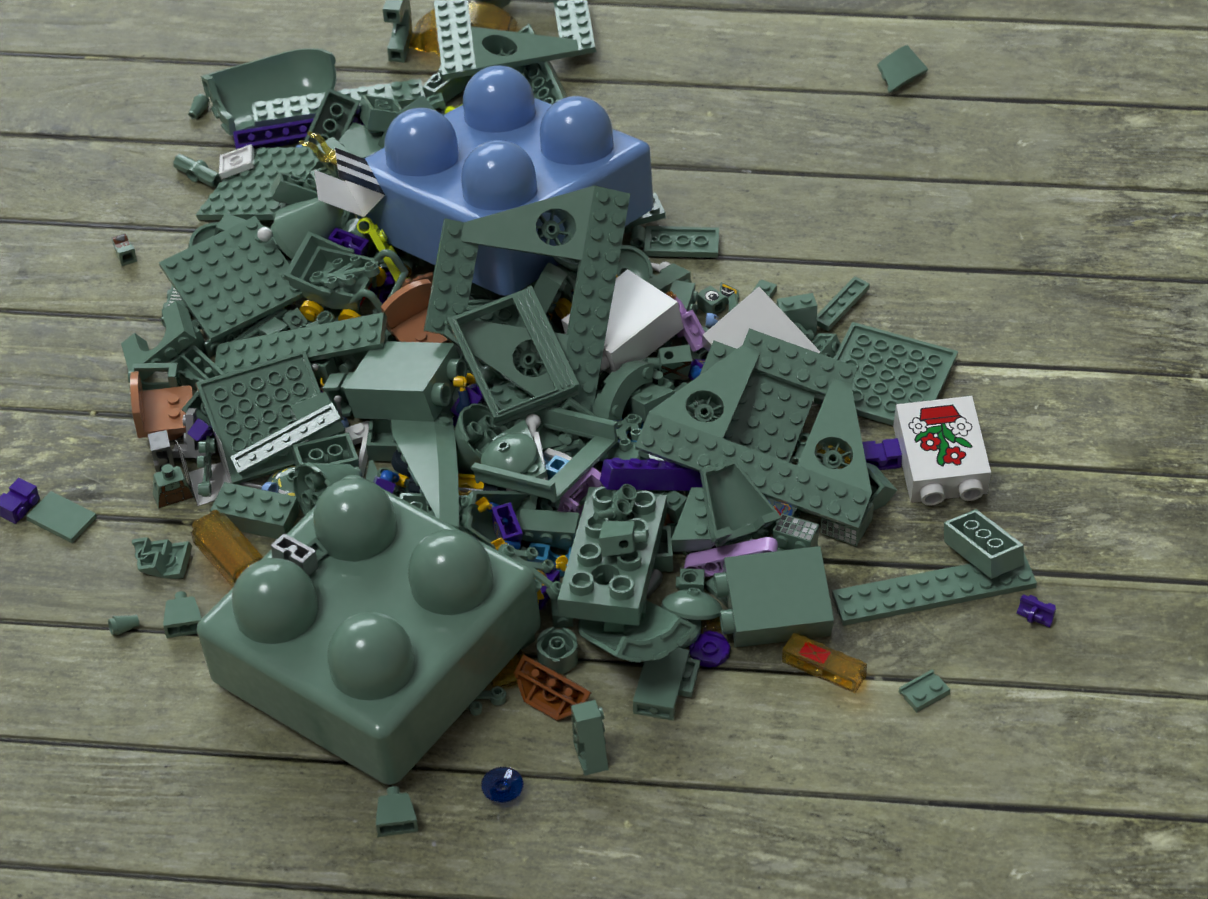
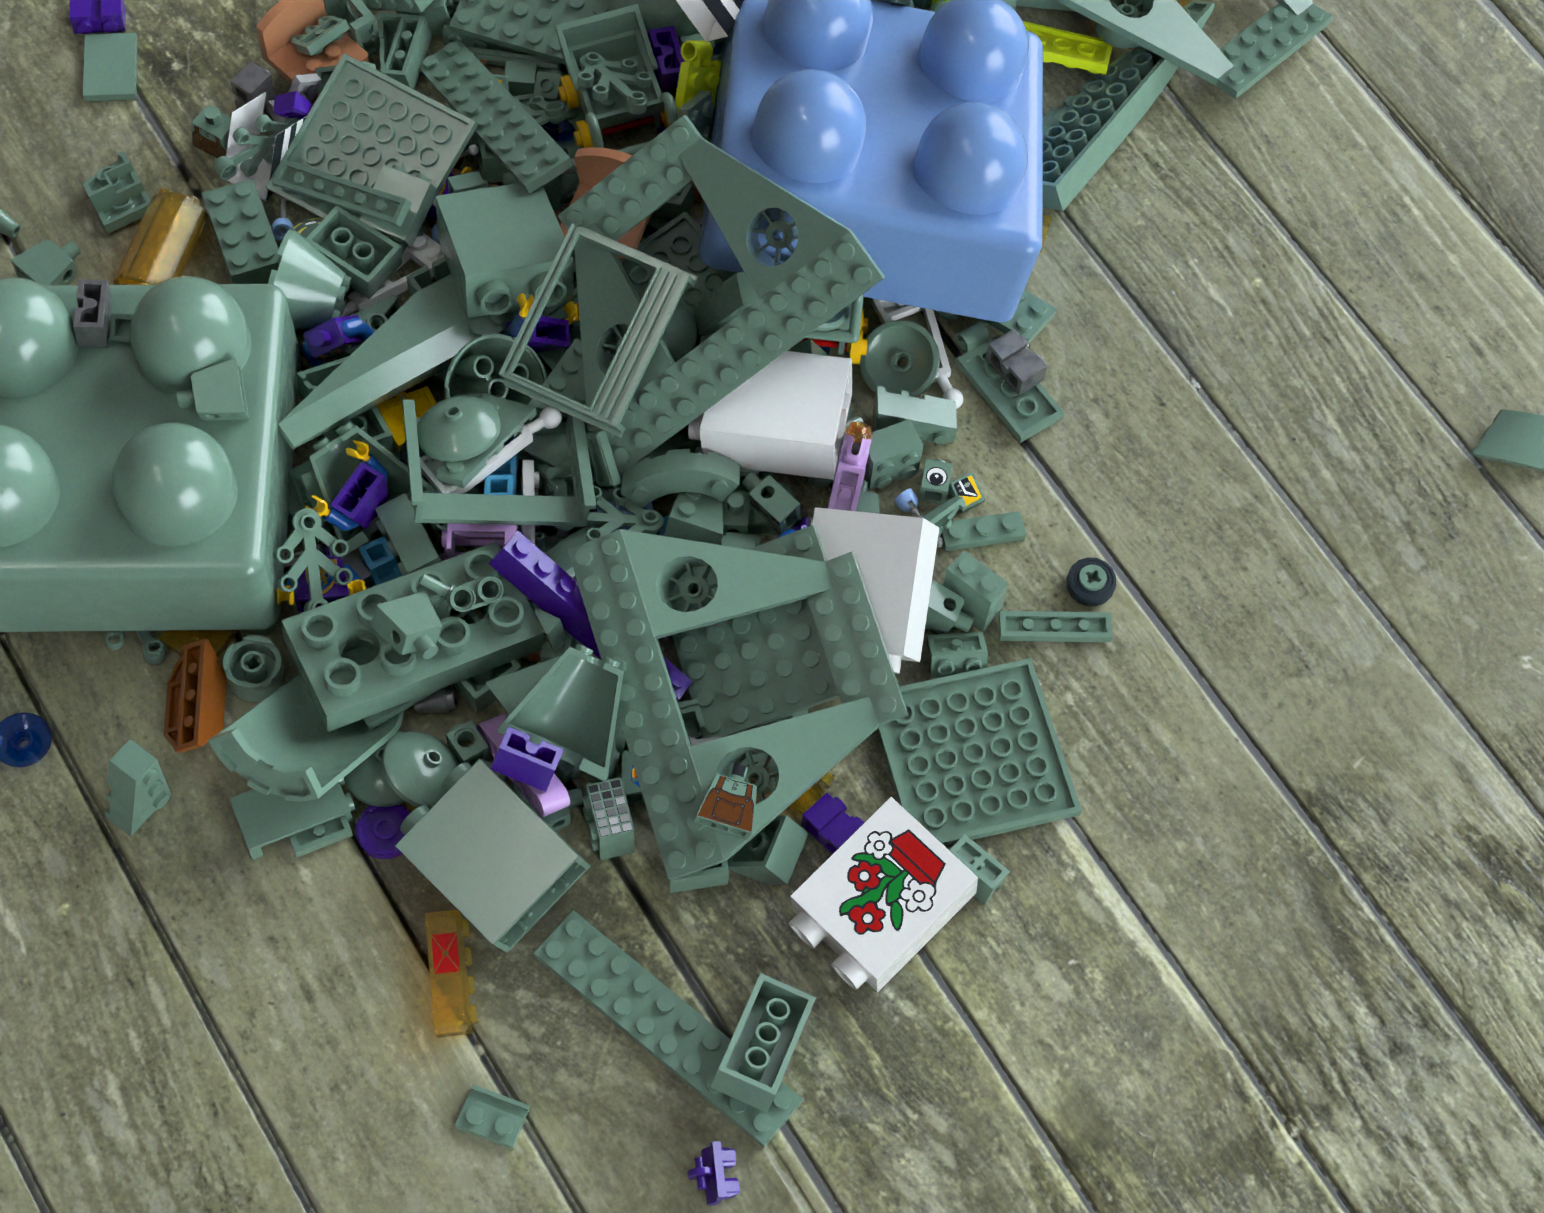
camera: 45 degrees right, 15 degrees up
none -> sand green torso [177,359,249,420]
none -> sand green plate [291,16,350,56]
none -> dark purple brick [491,727,564,792]
none -> sand green slope [535,609,566,650]
none -> sand green plate [679,90,714,143]
none -> torso [693,763,757,840]
none -> flat silver brick [986,329,1047,396]
none -> black wheel [1066,557,1116,606]

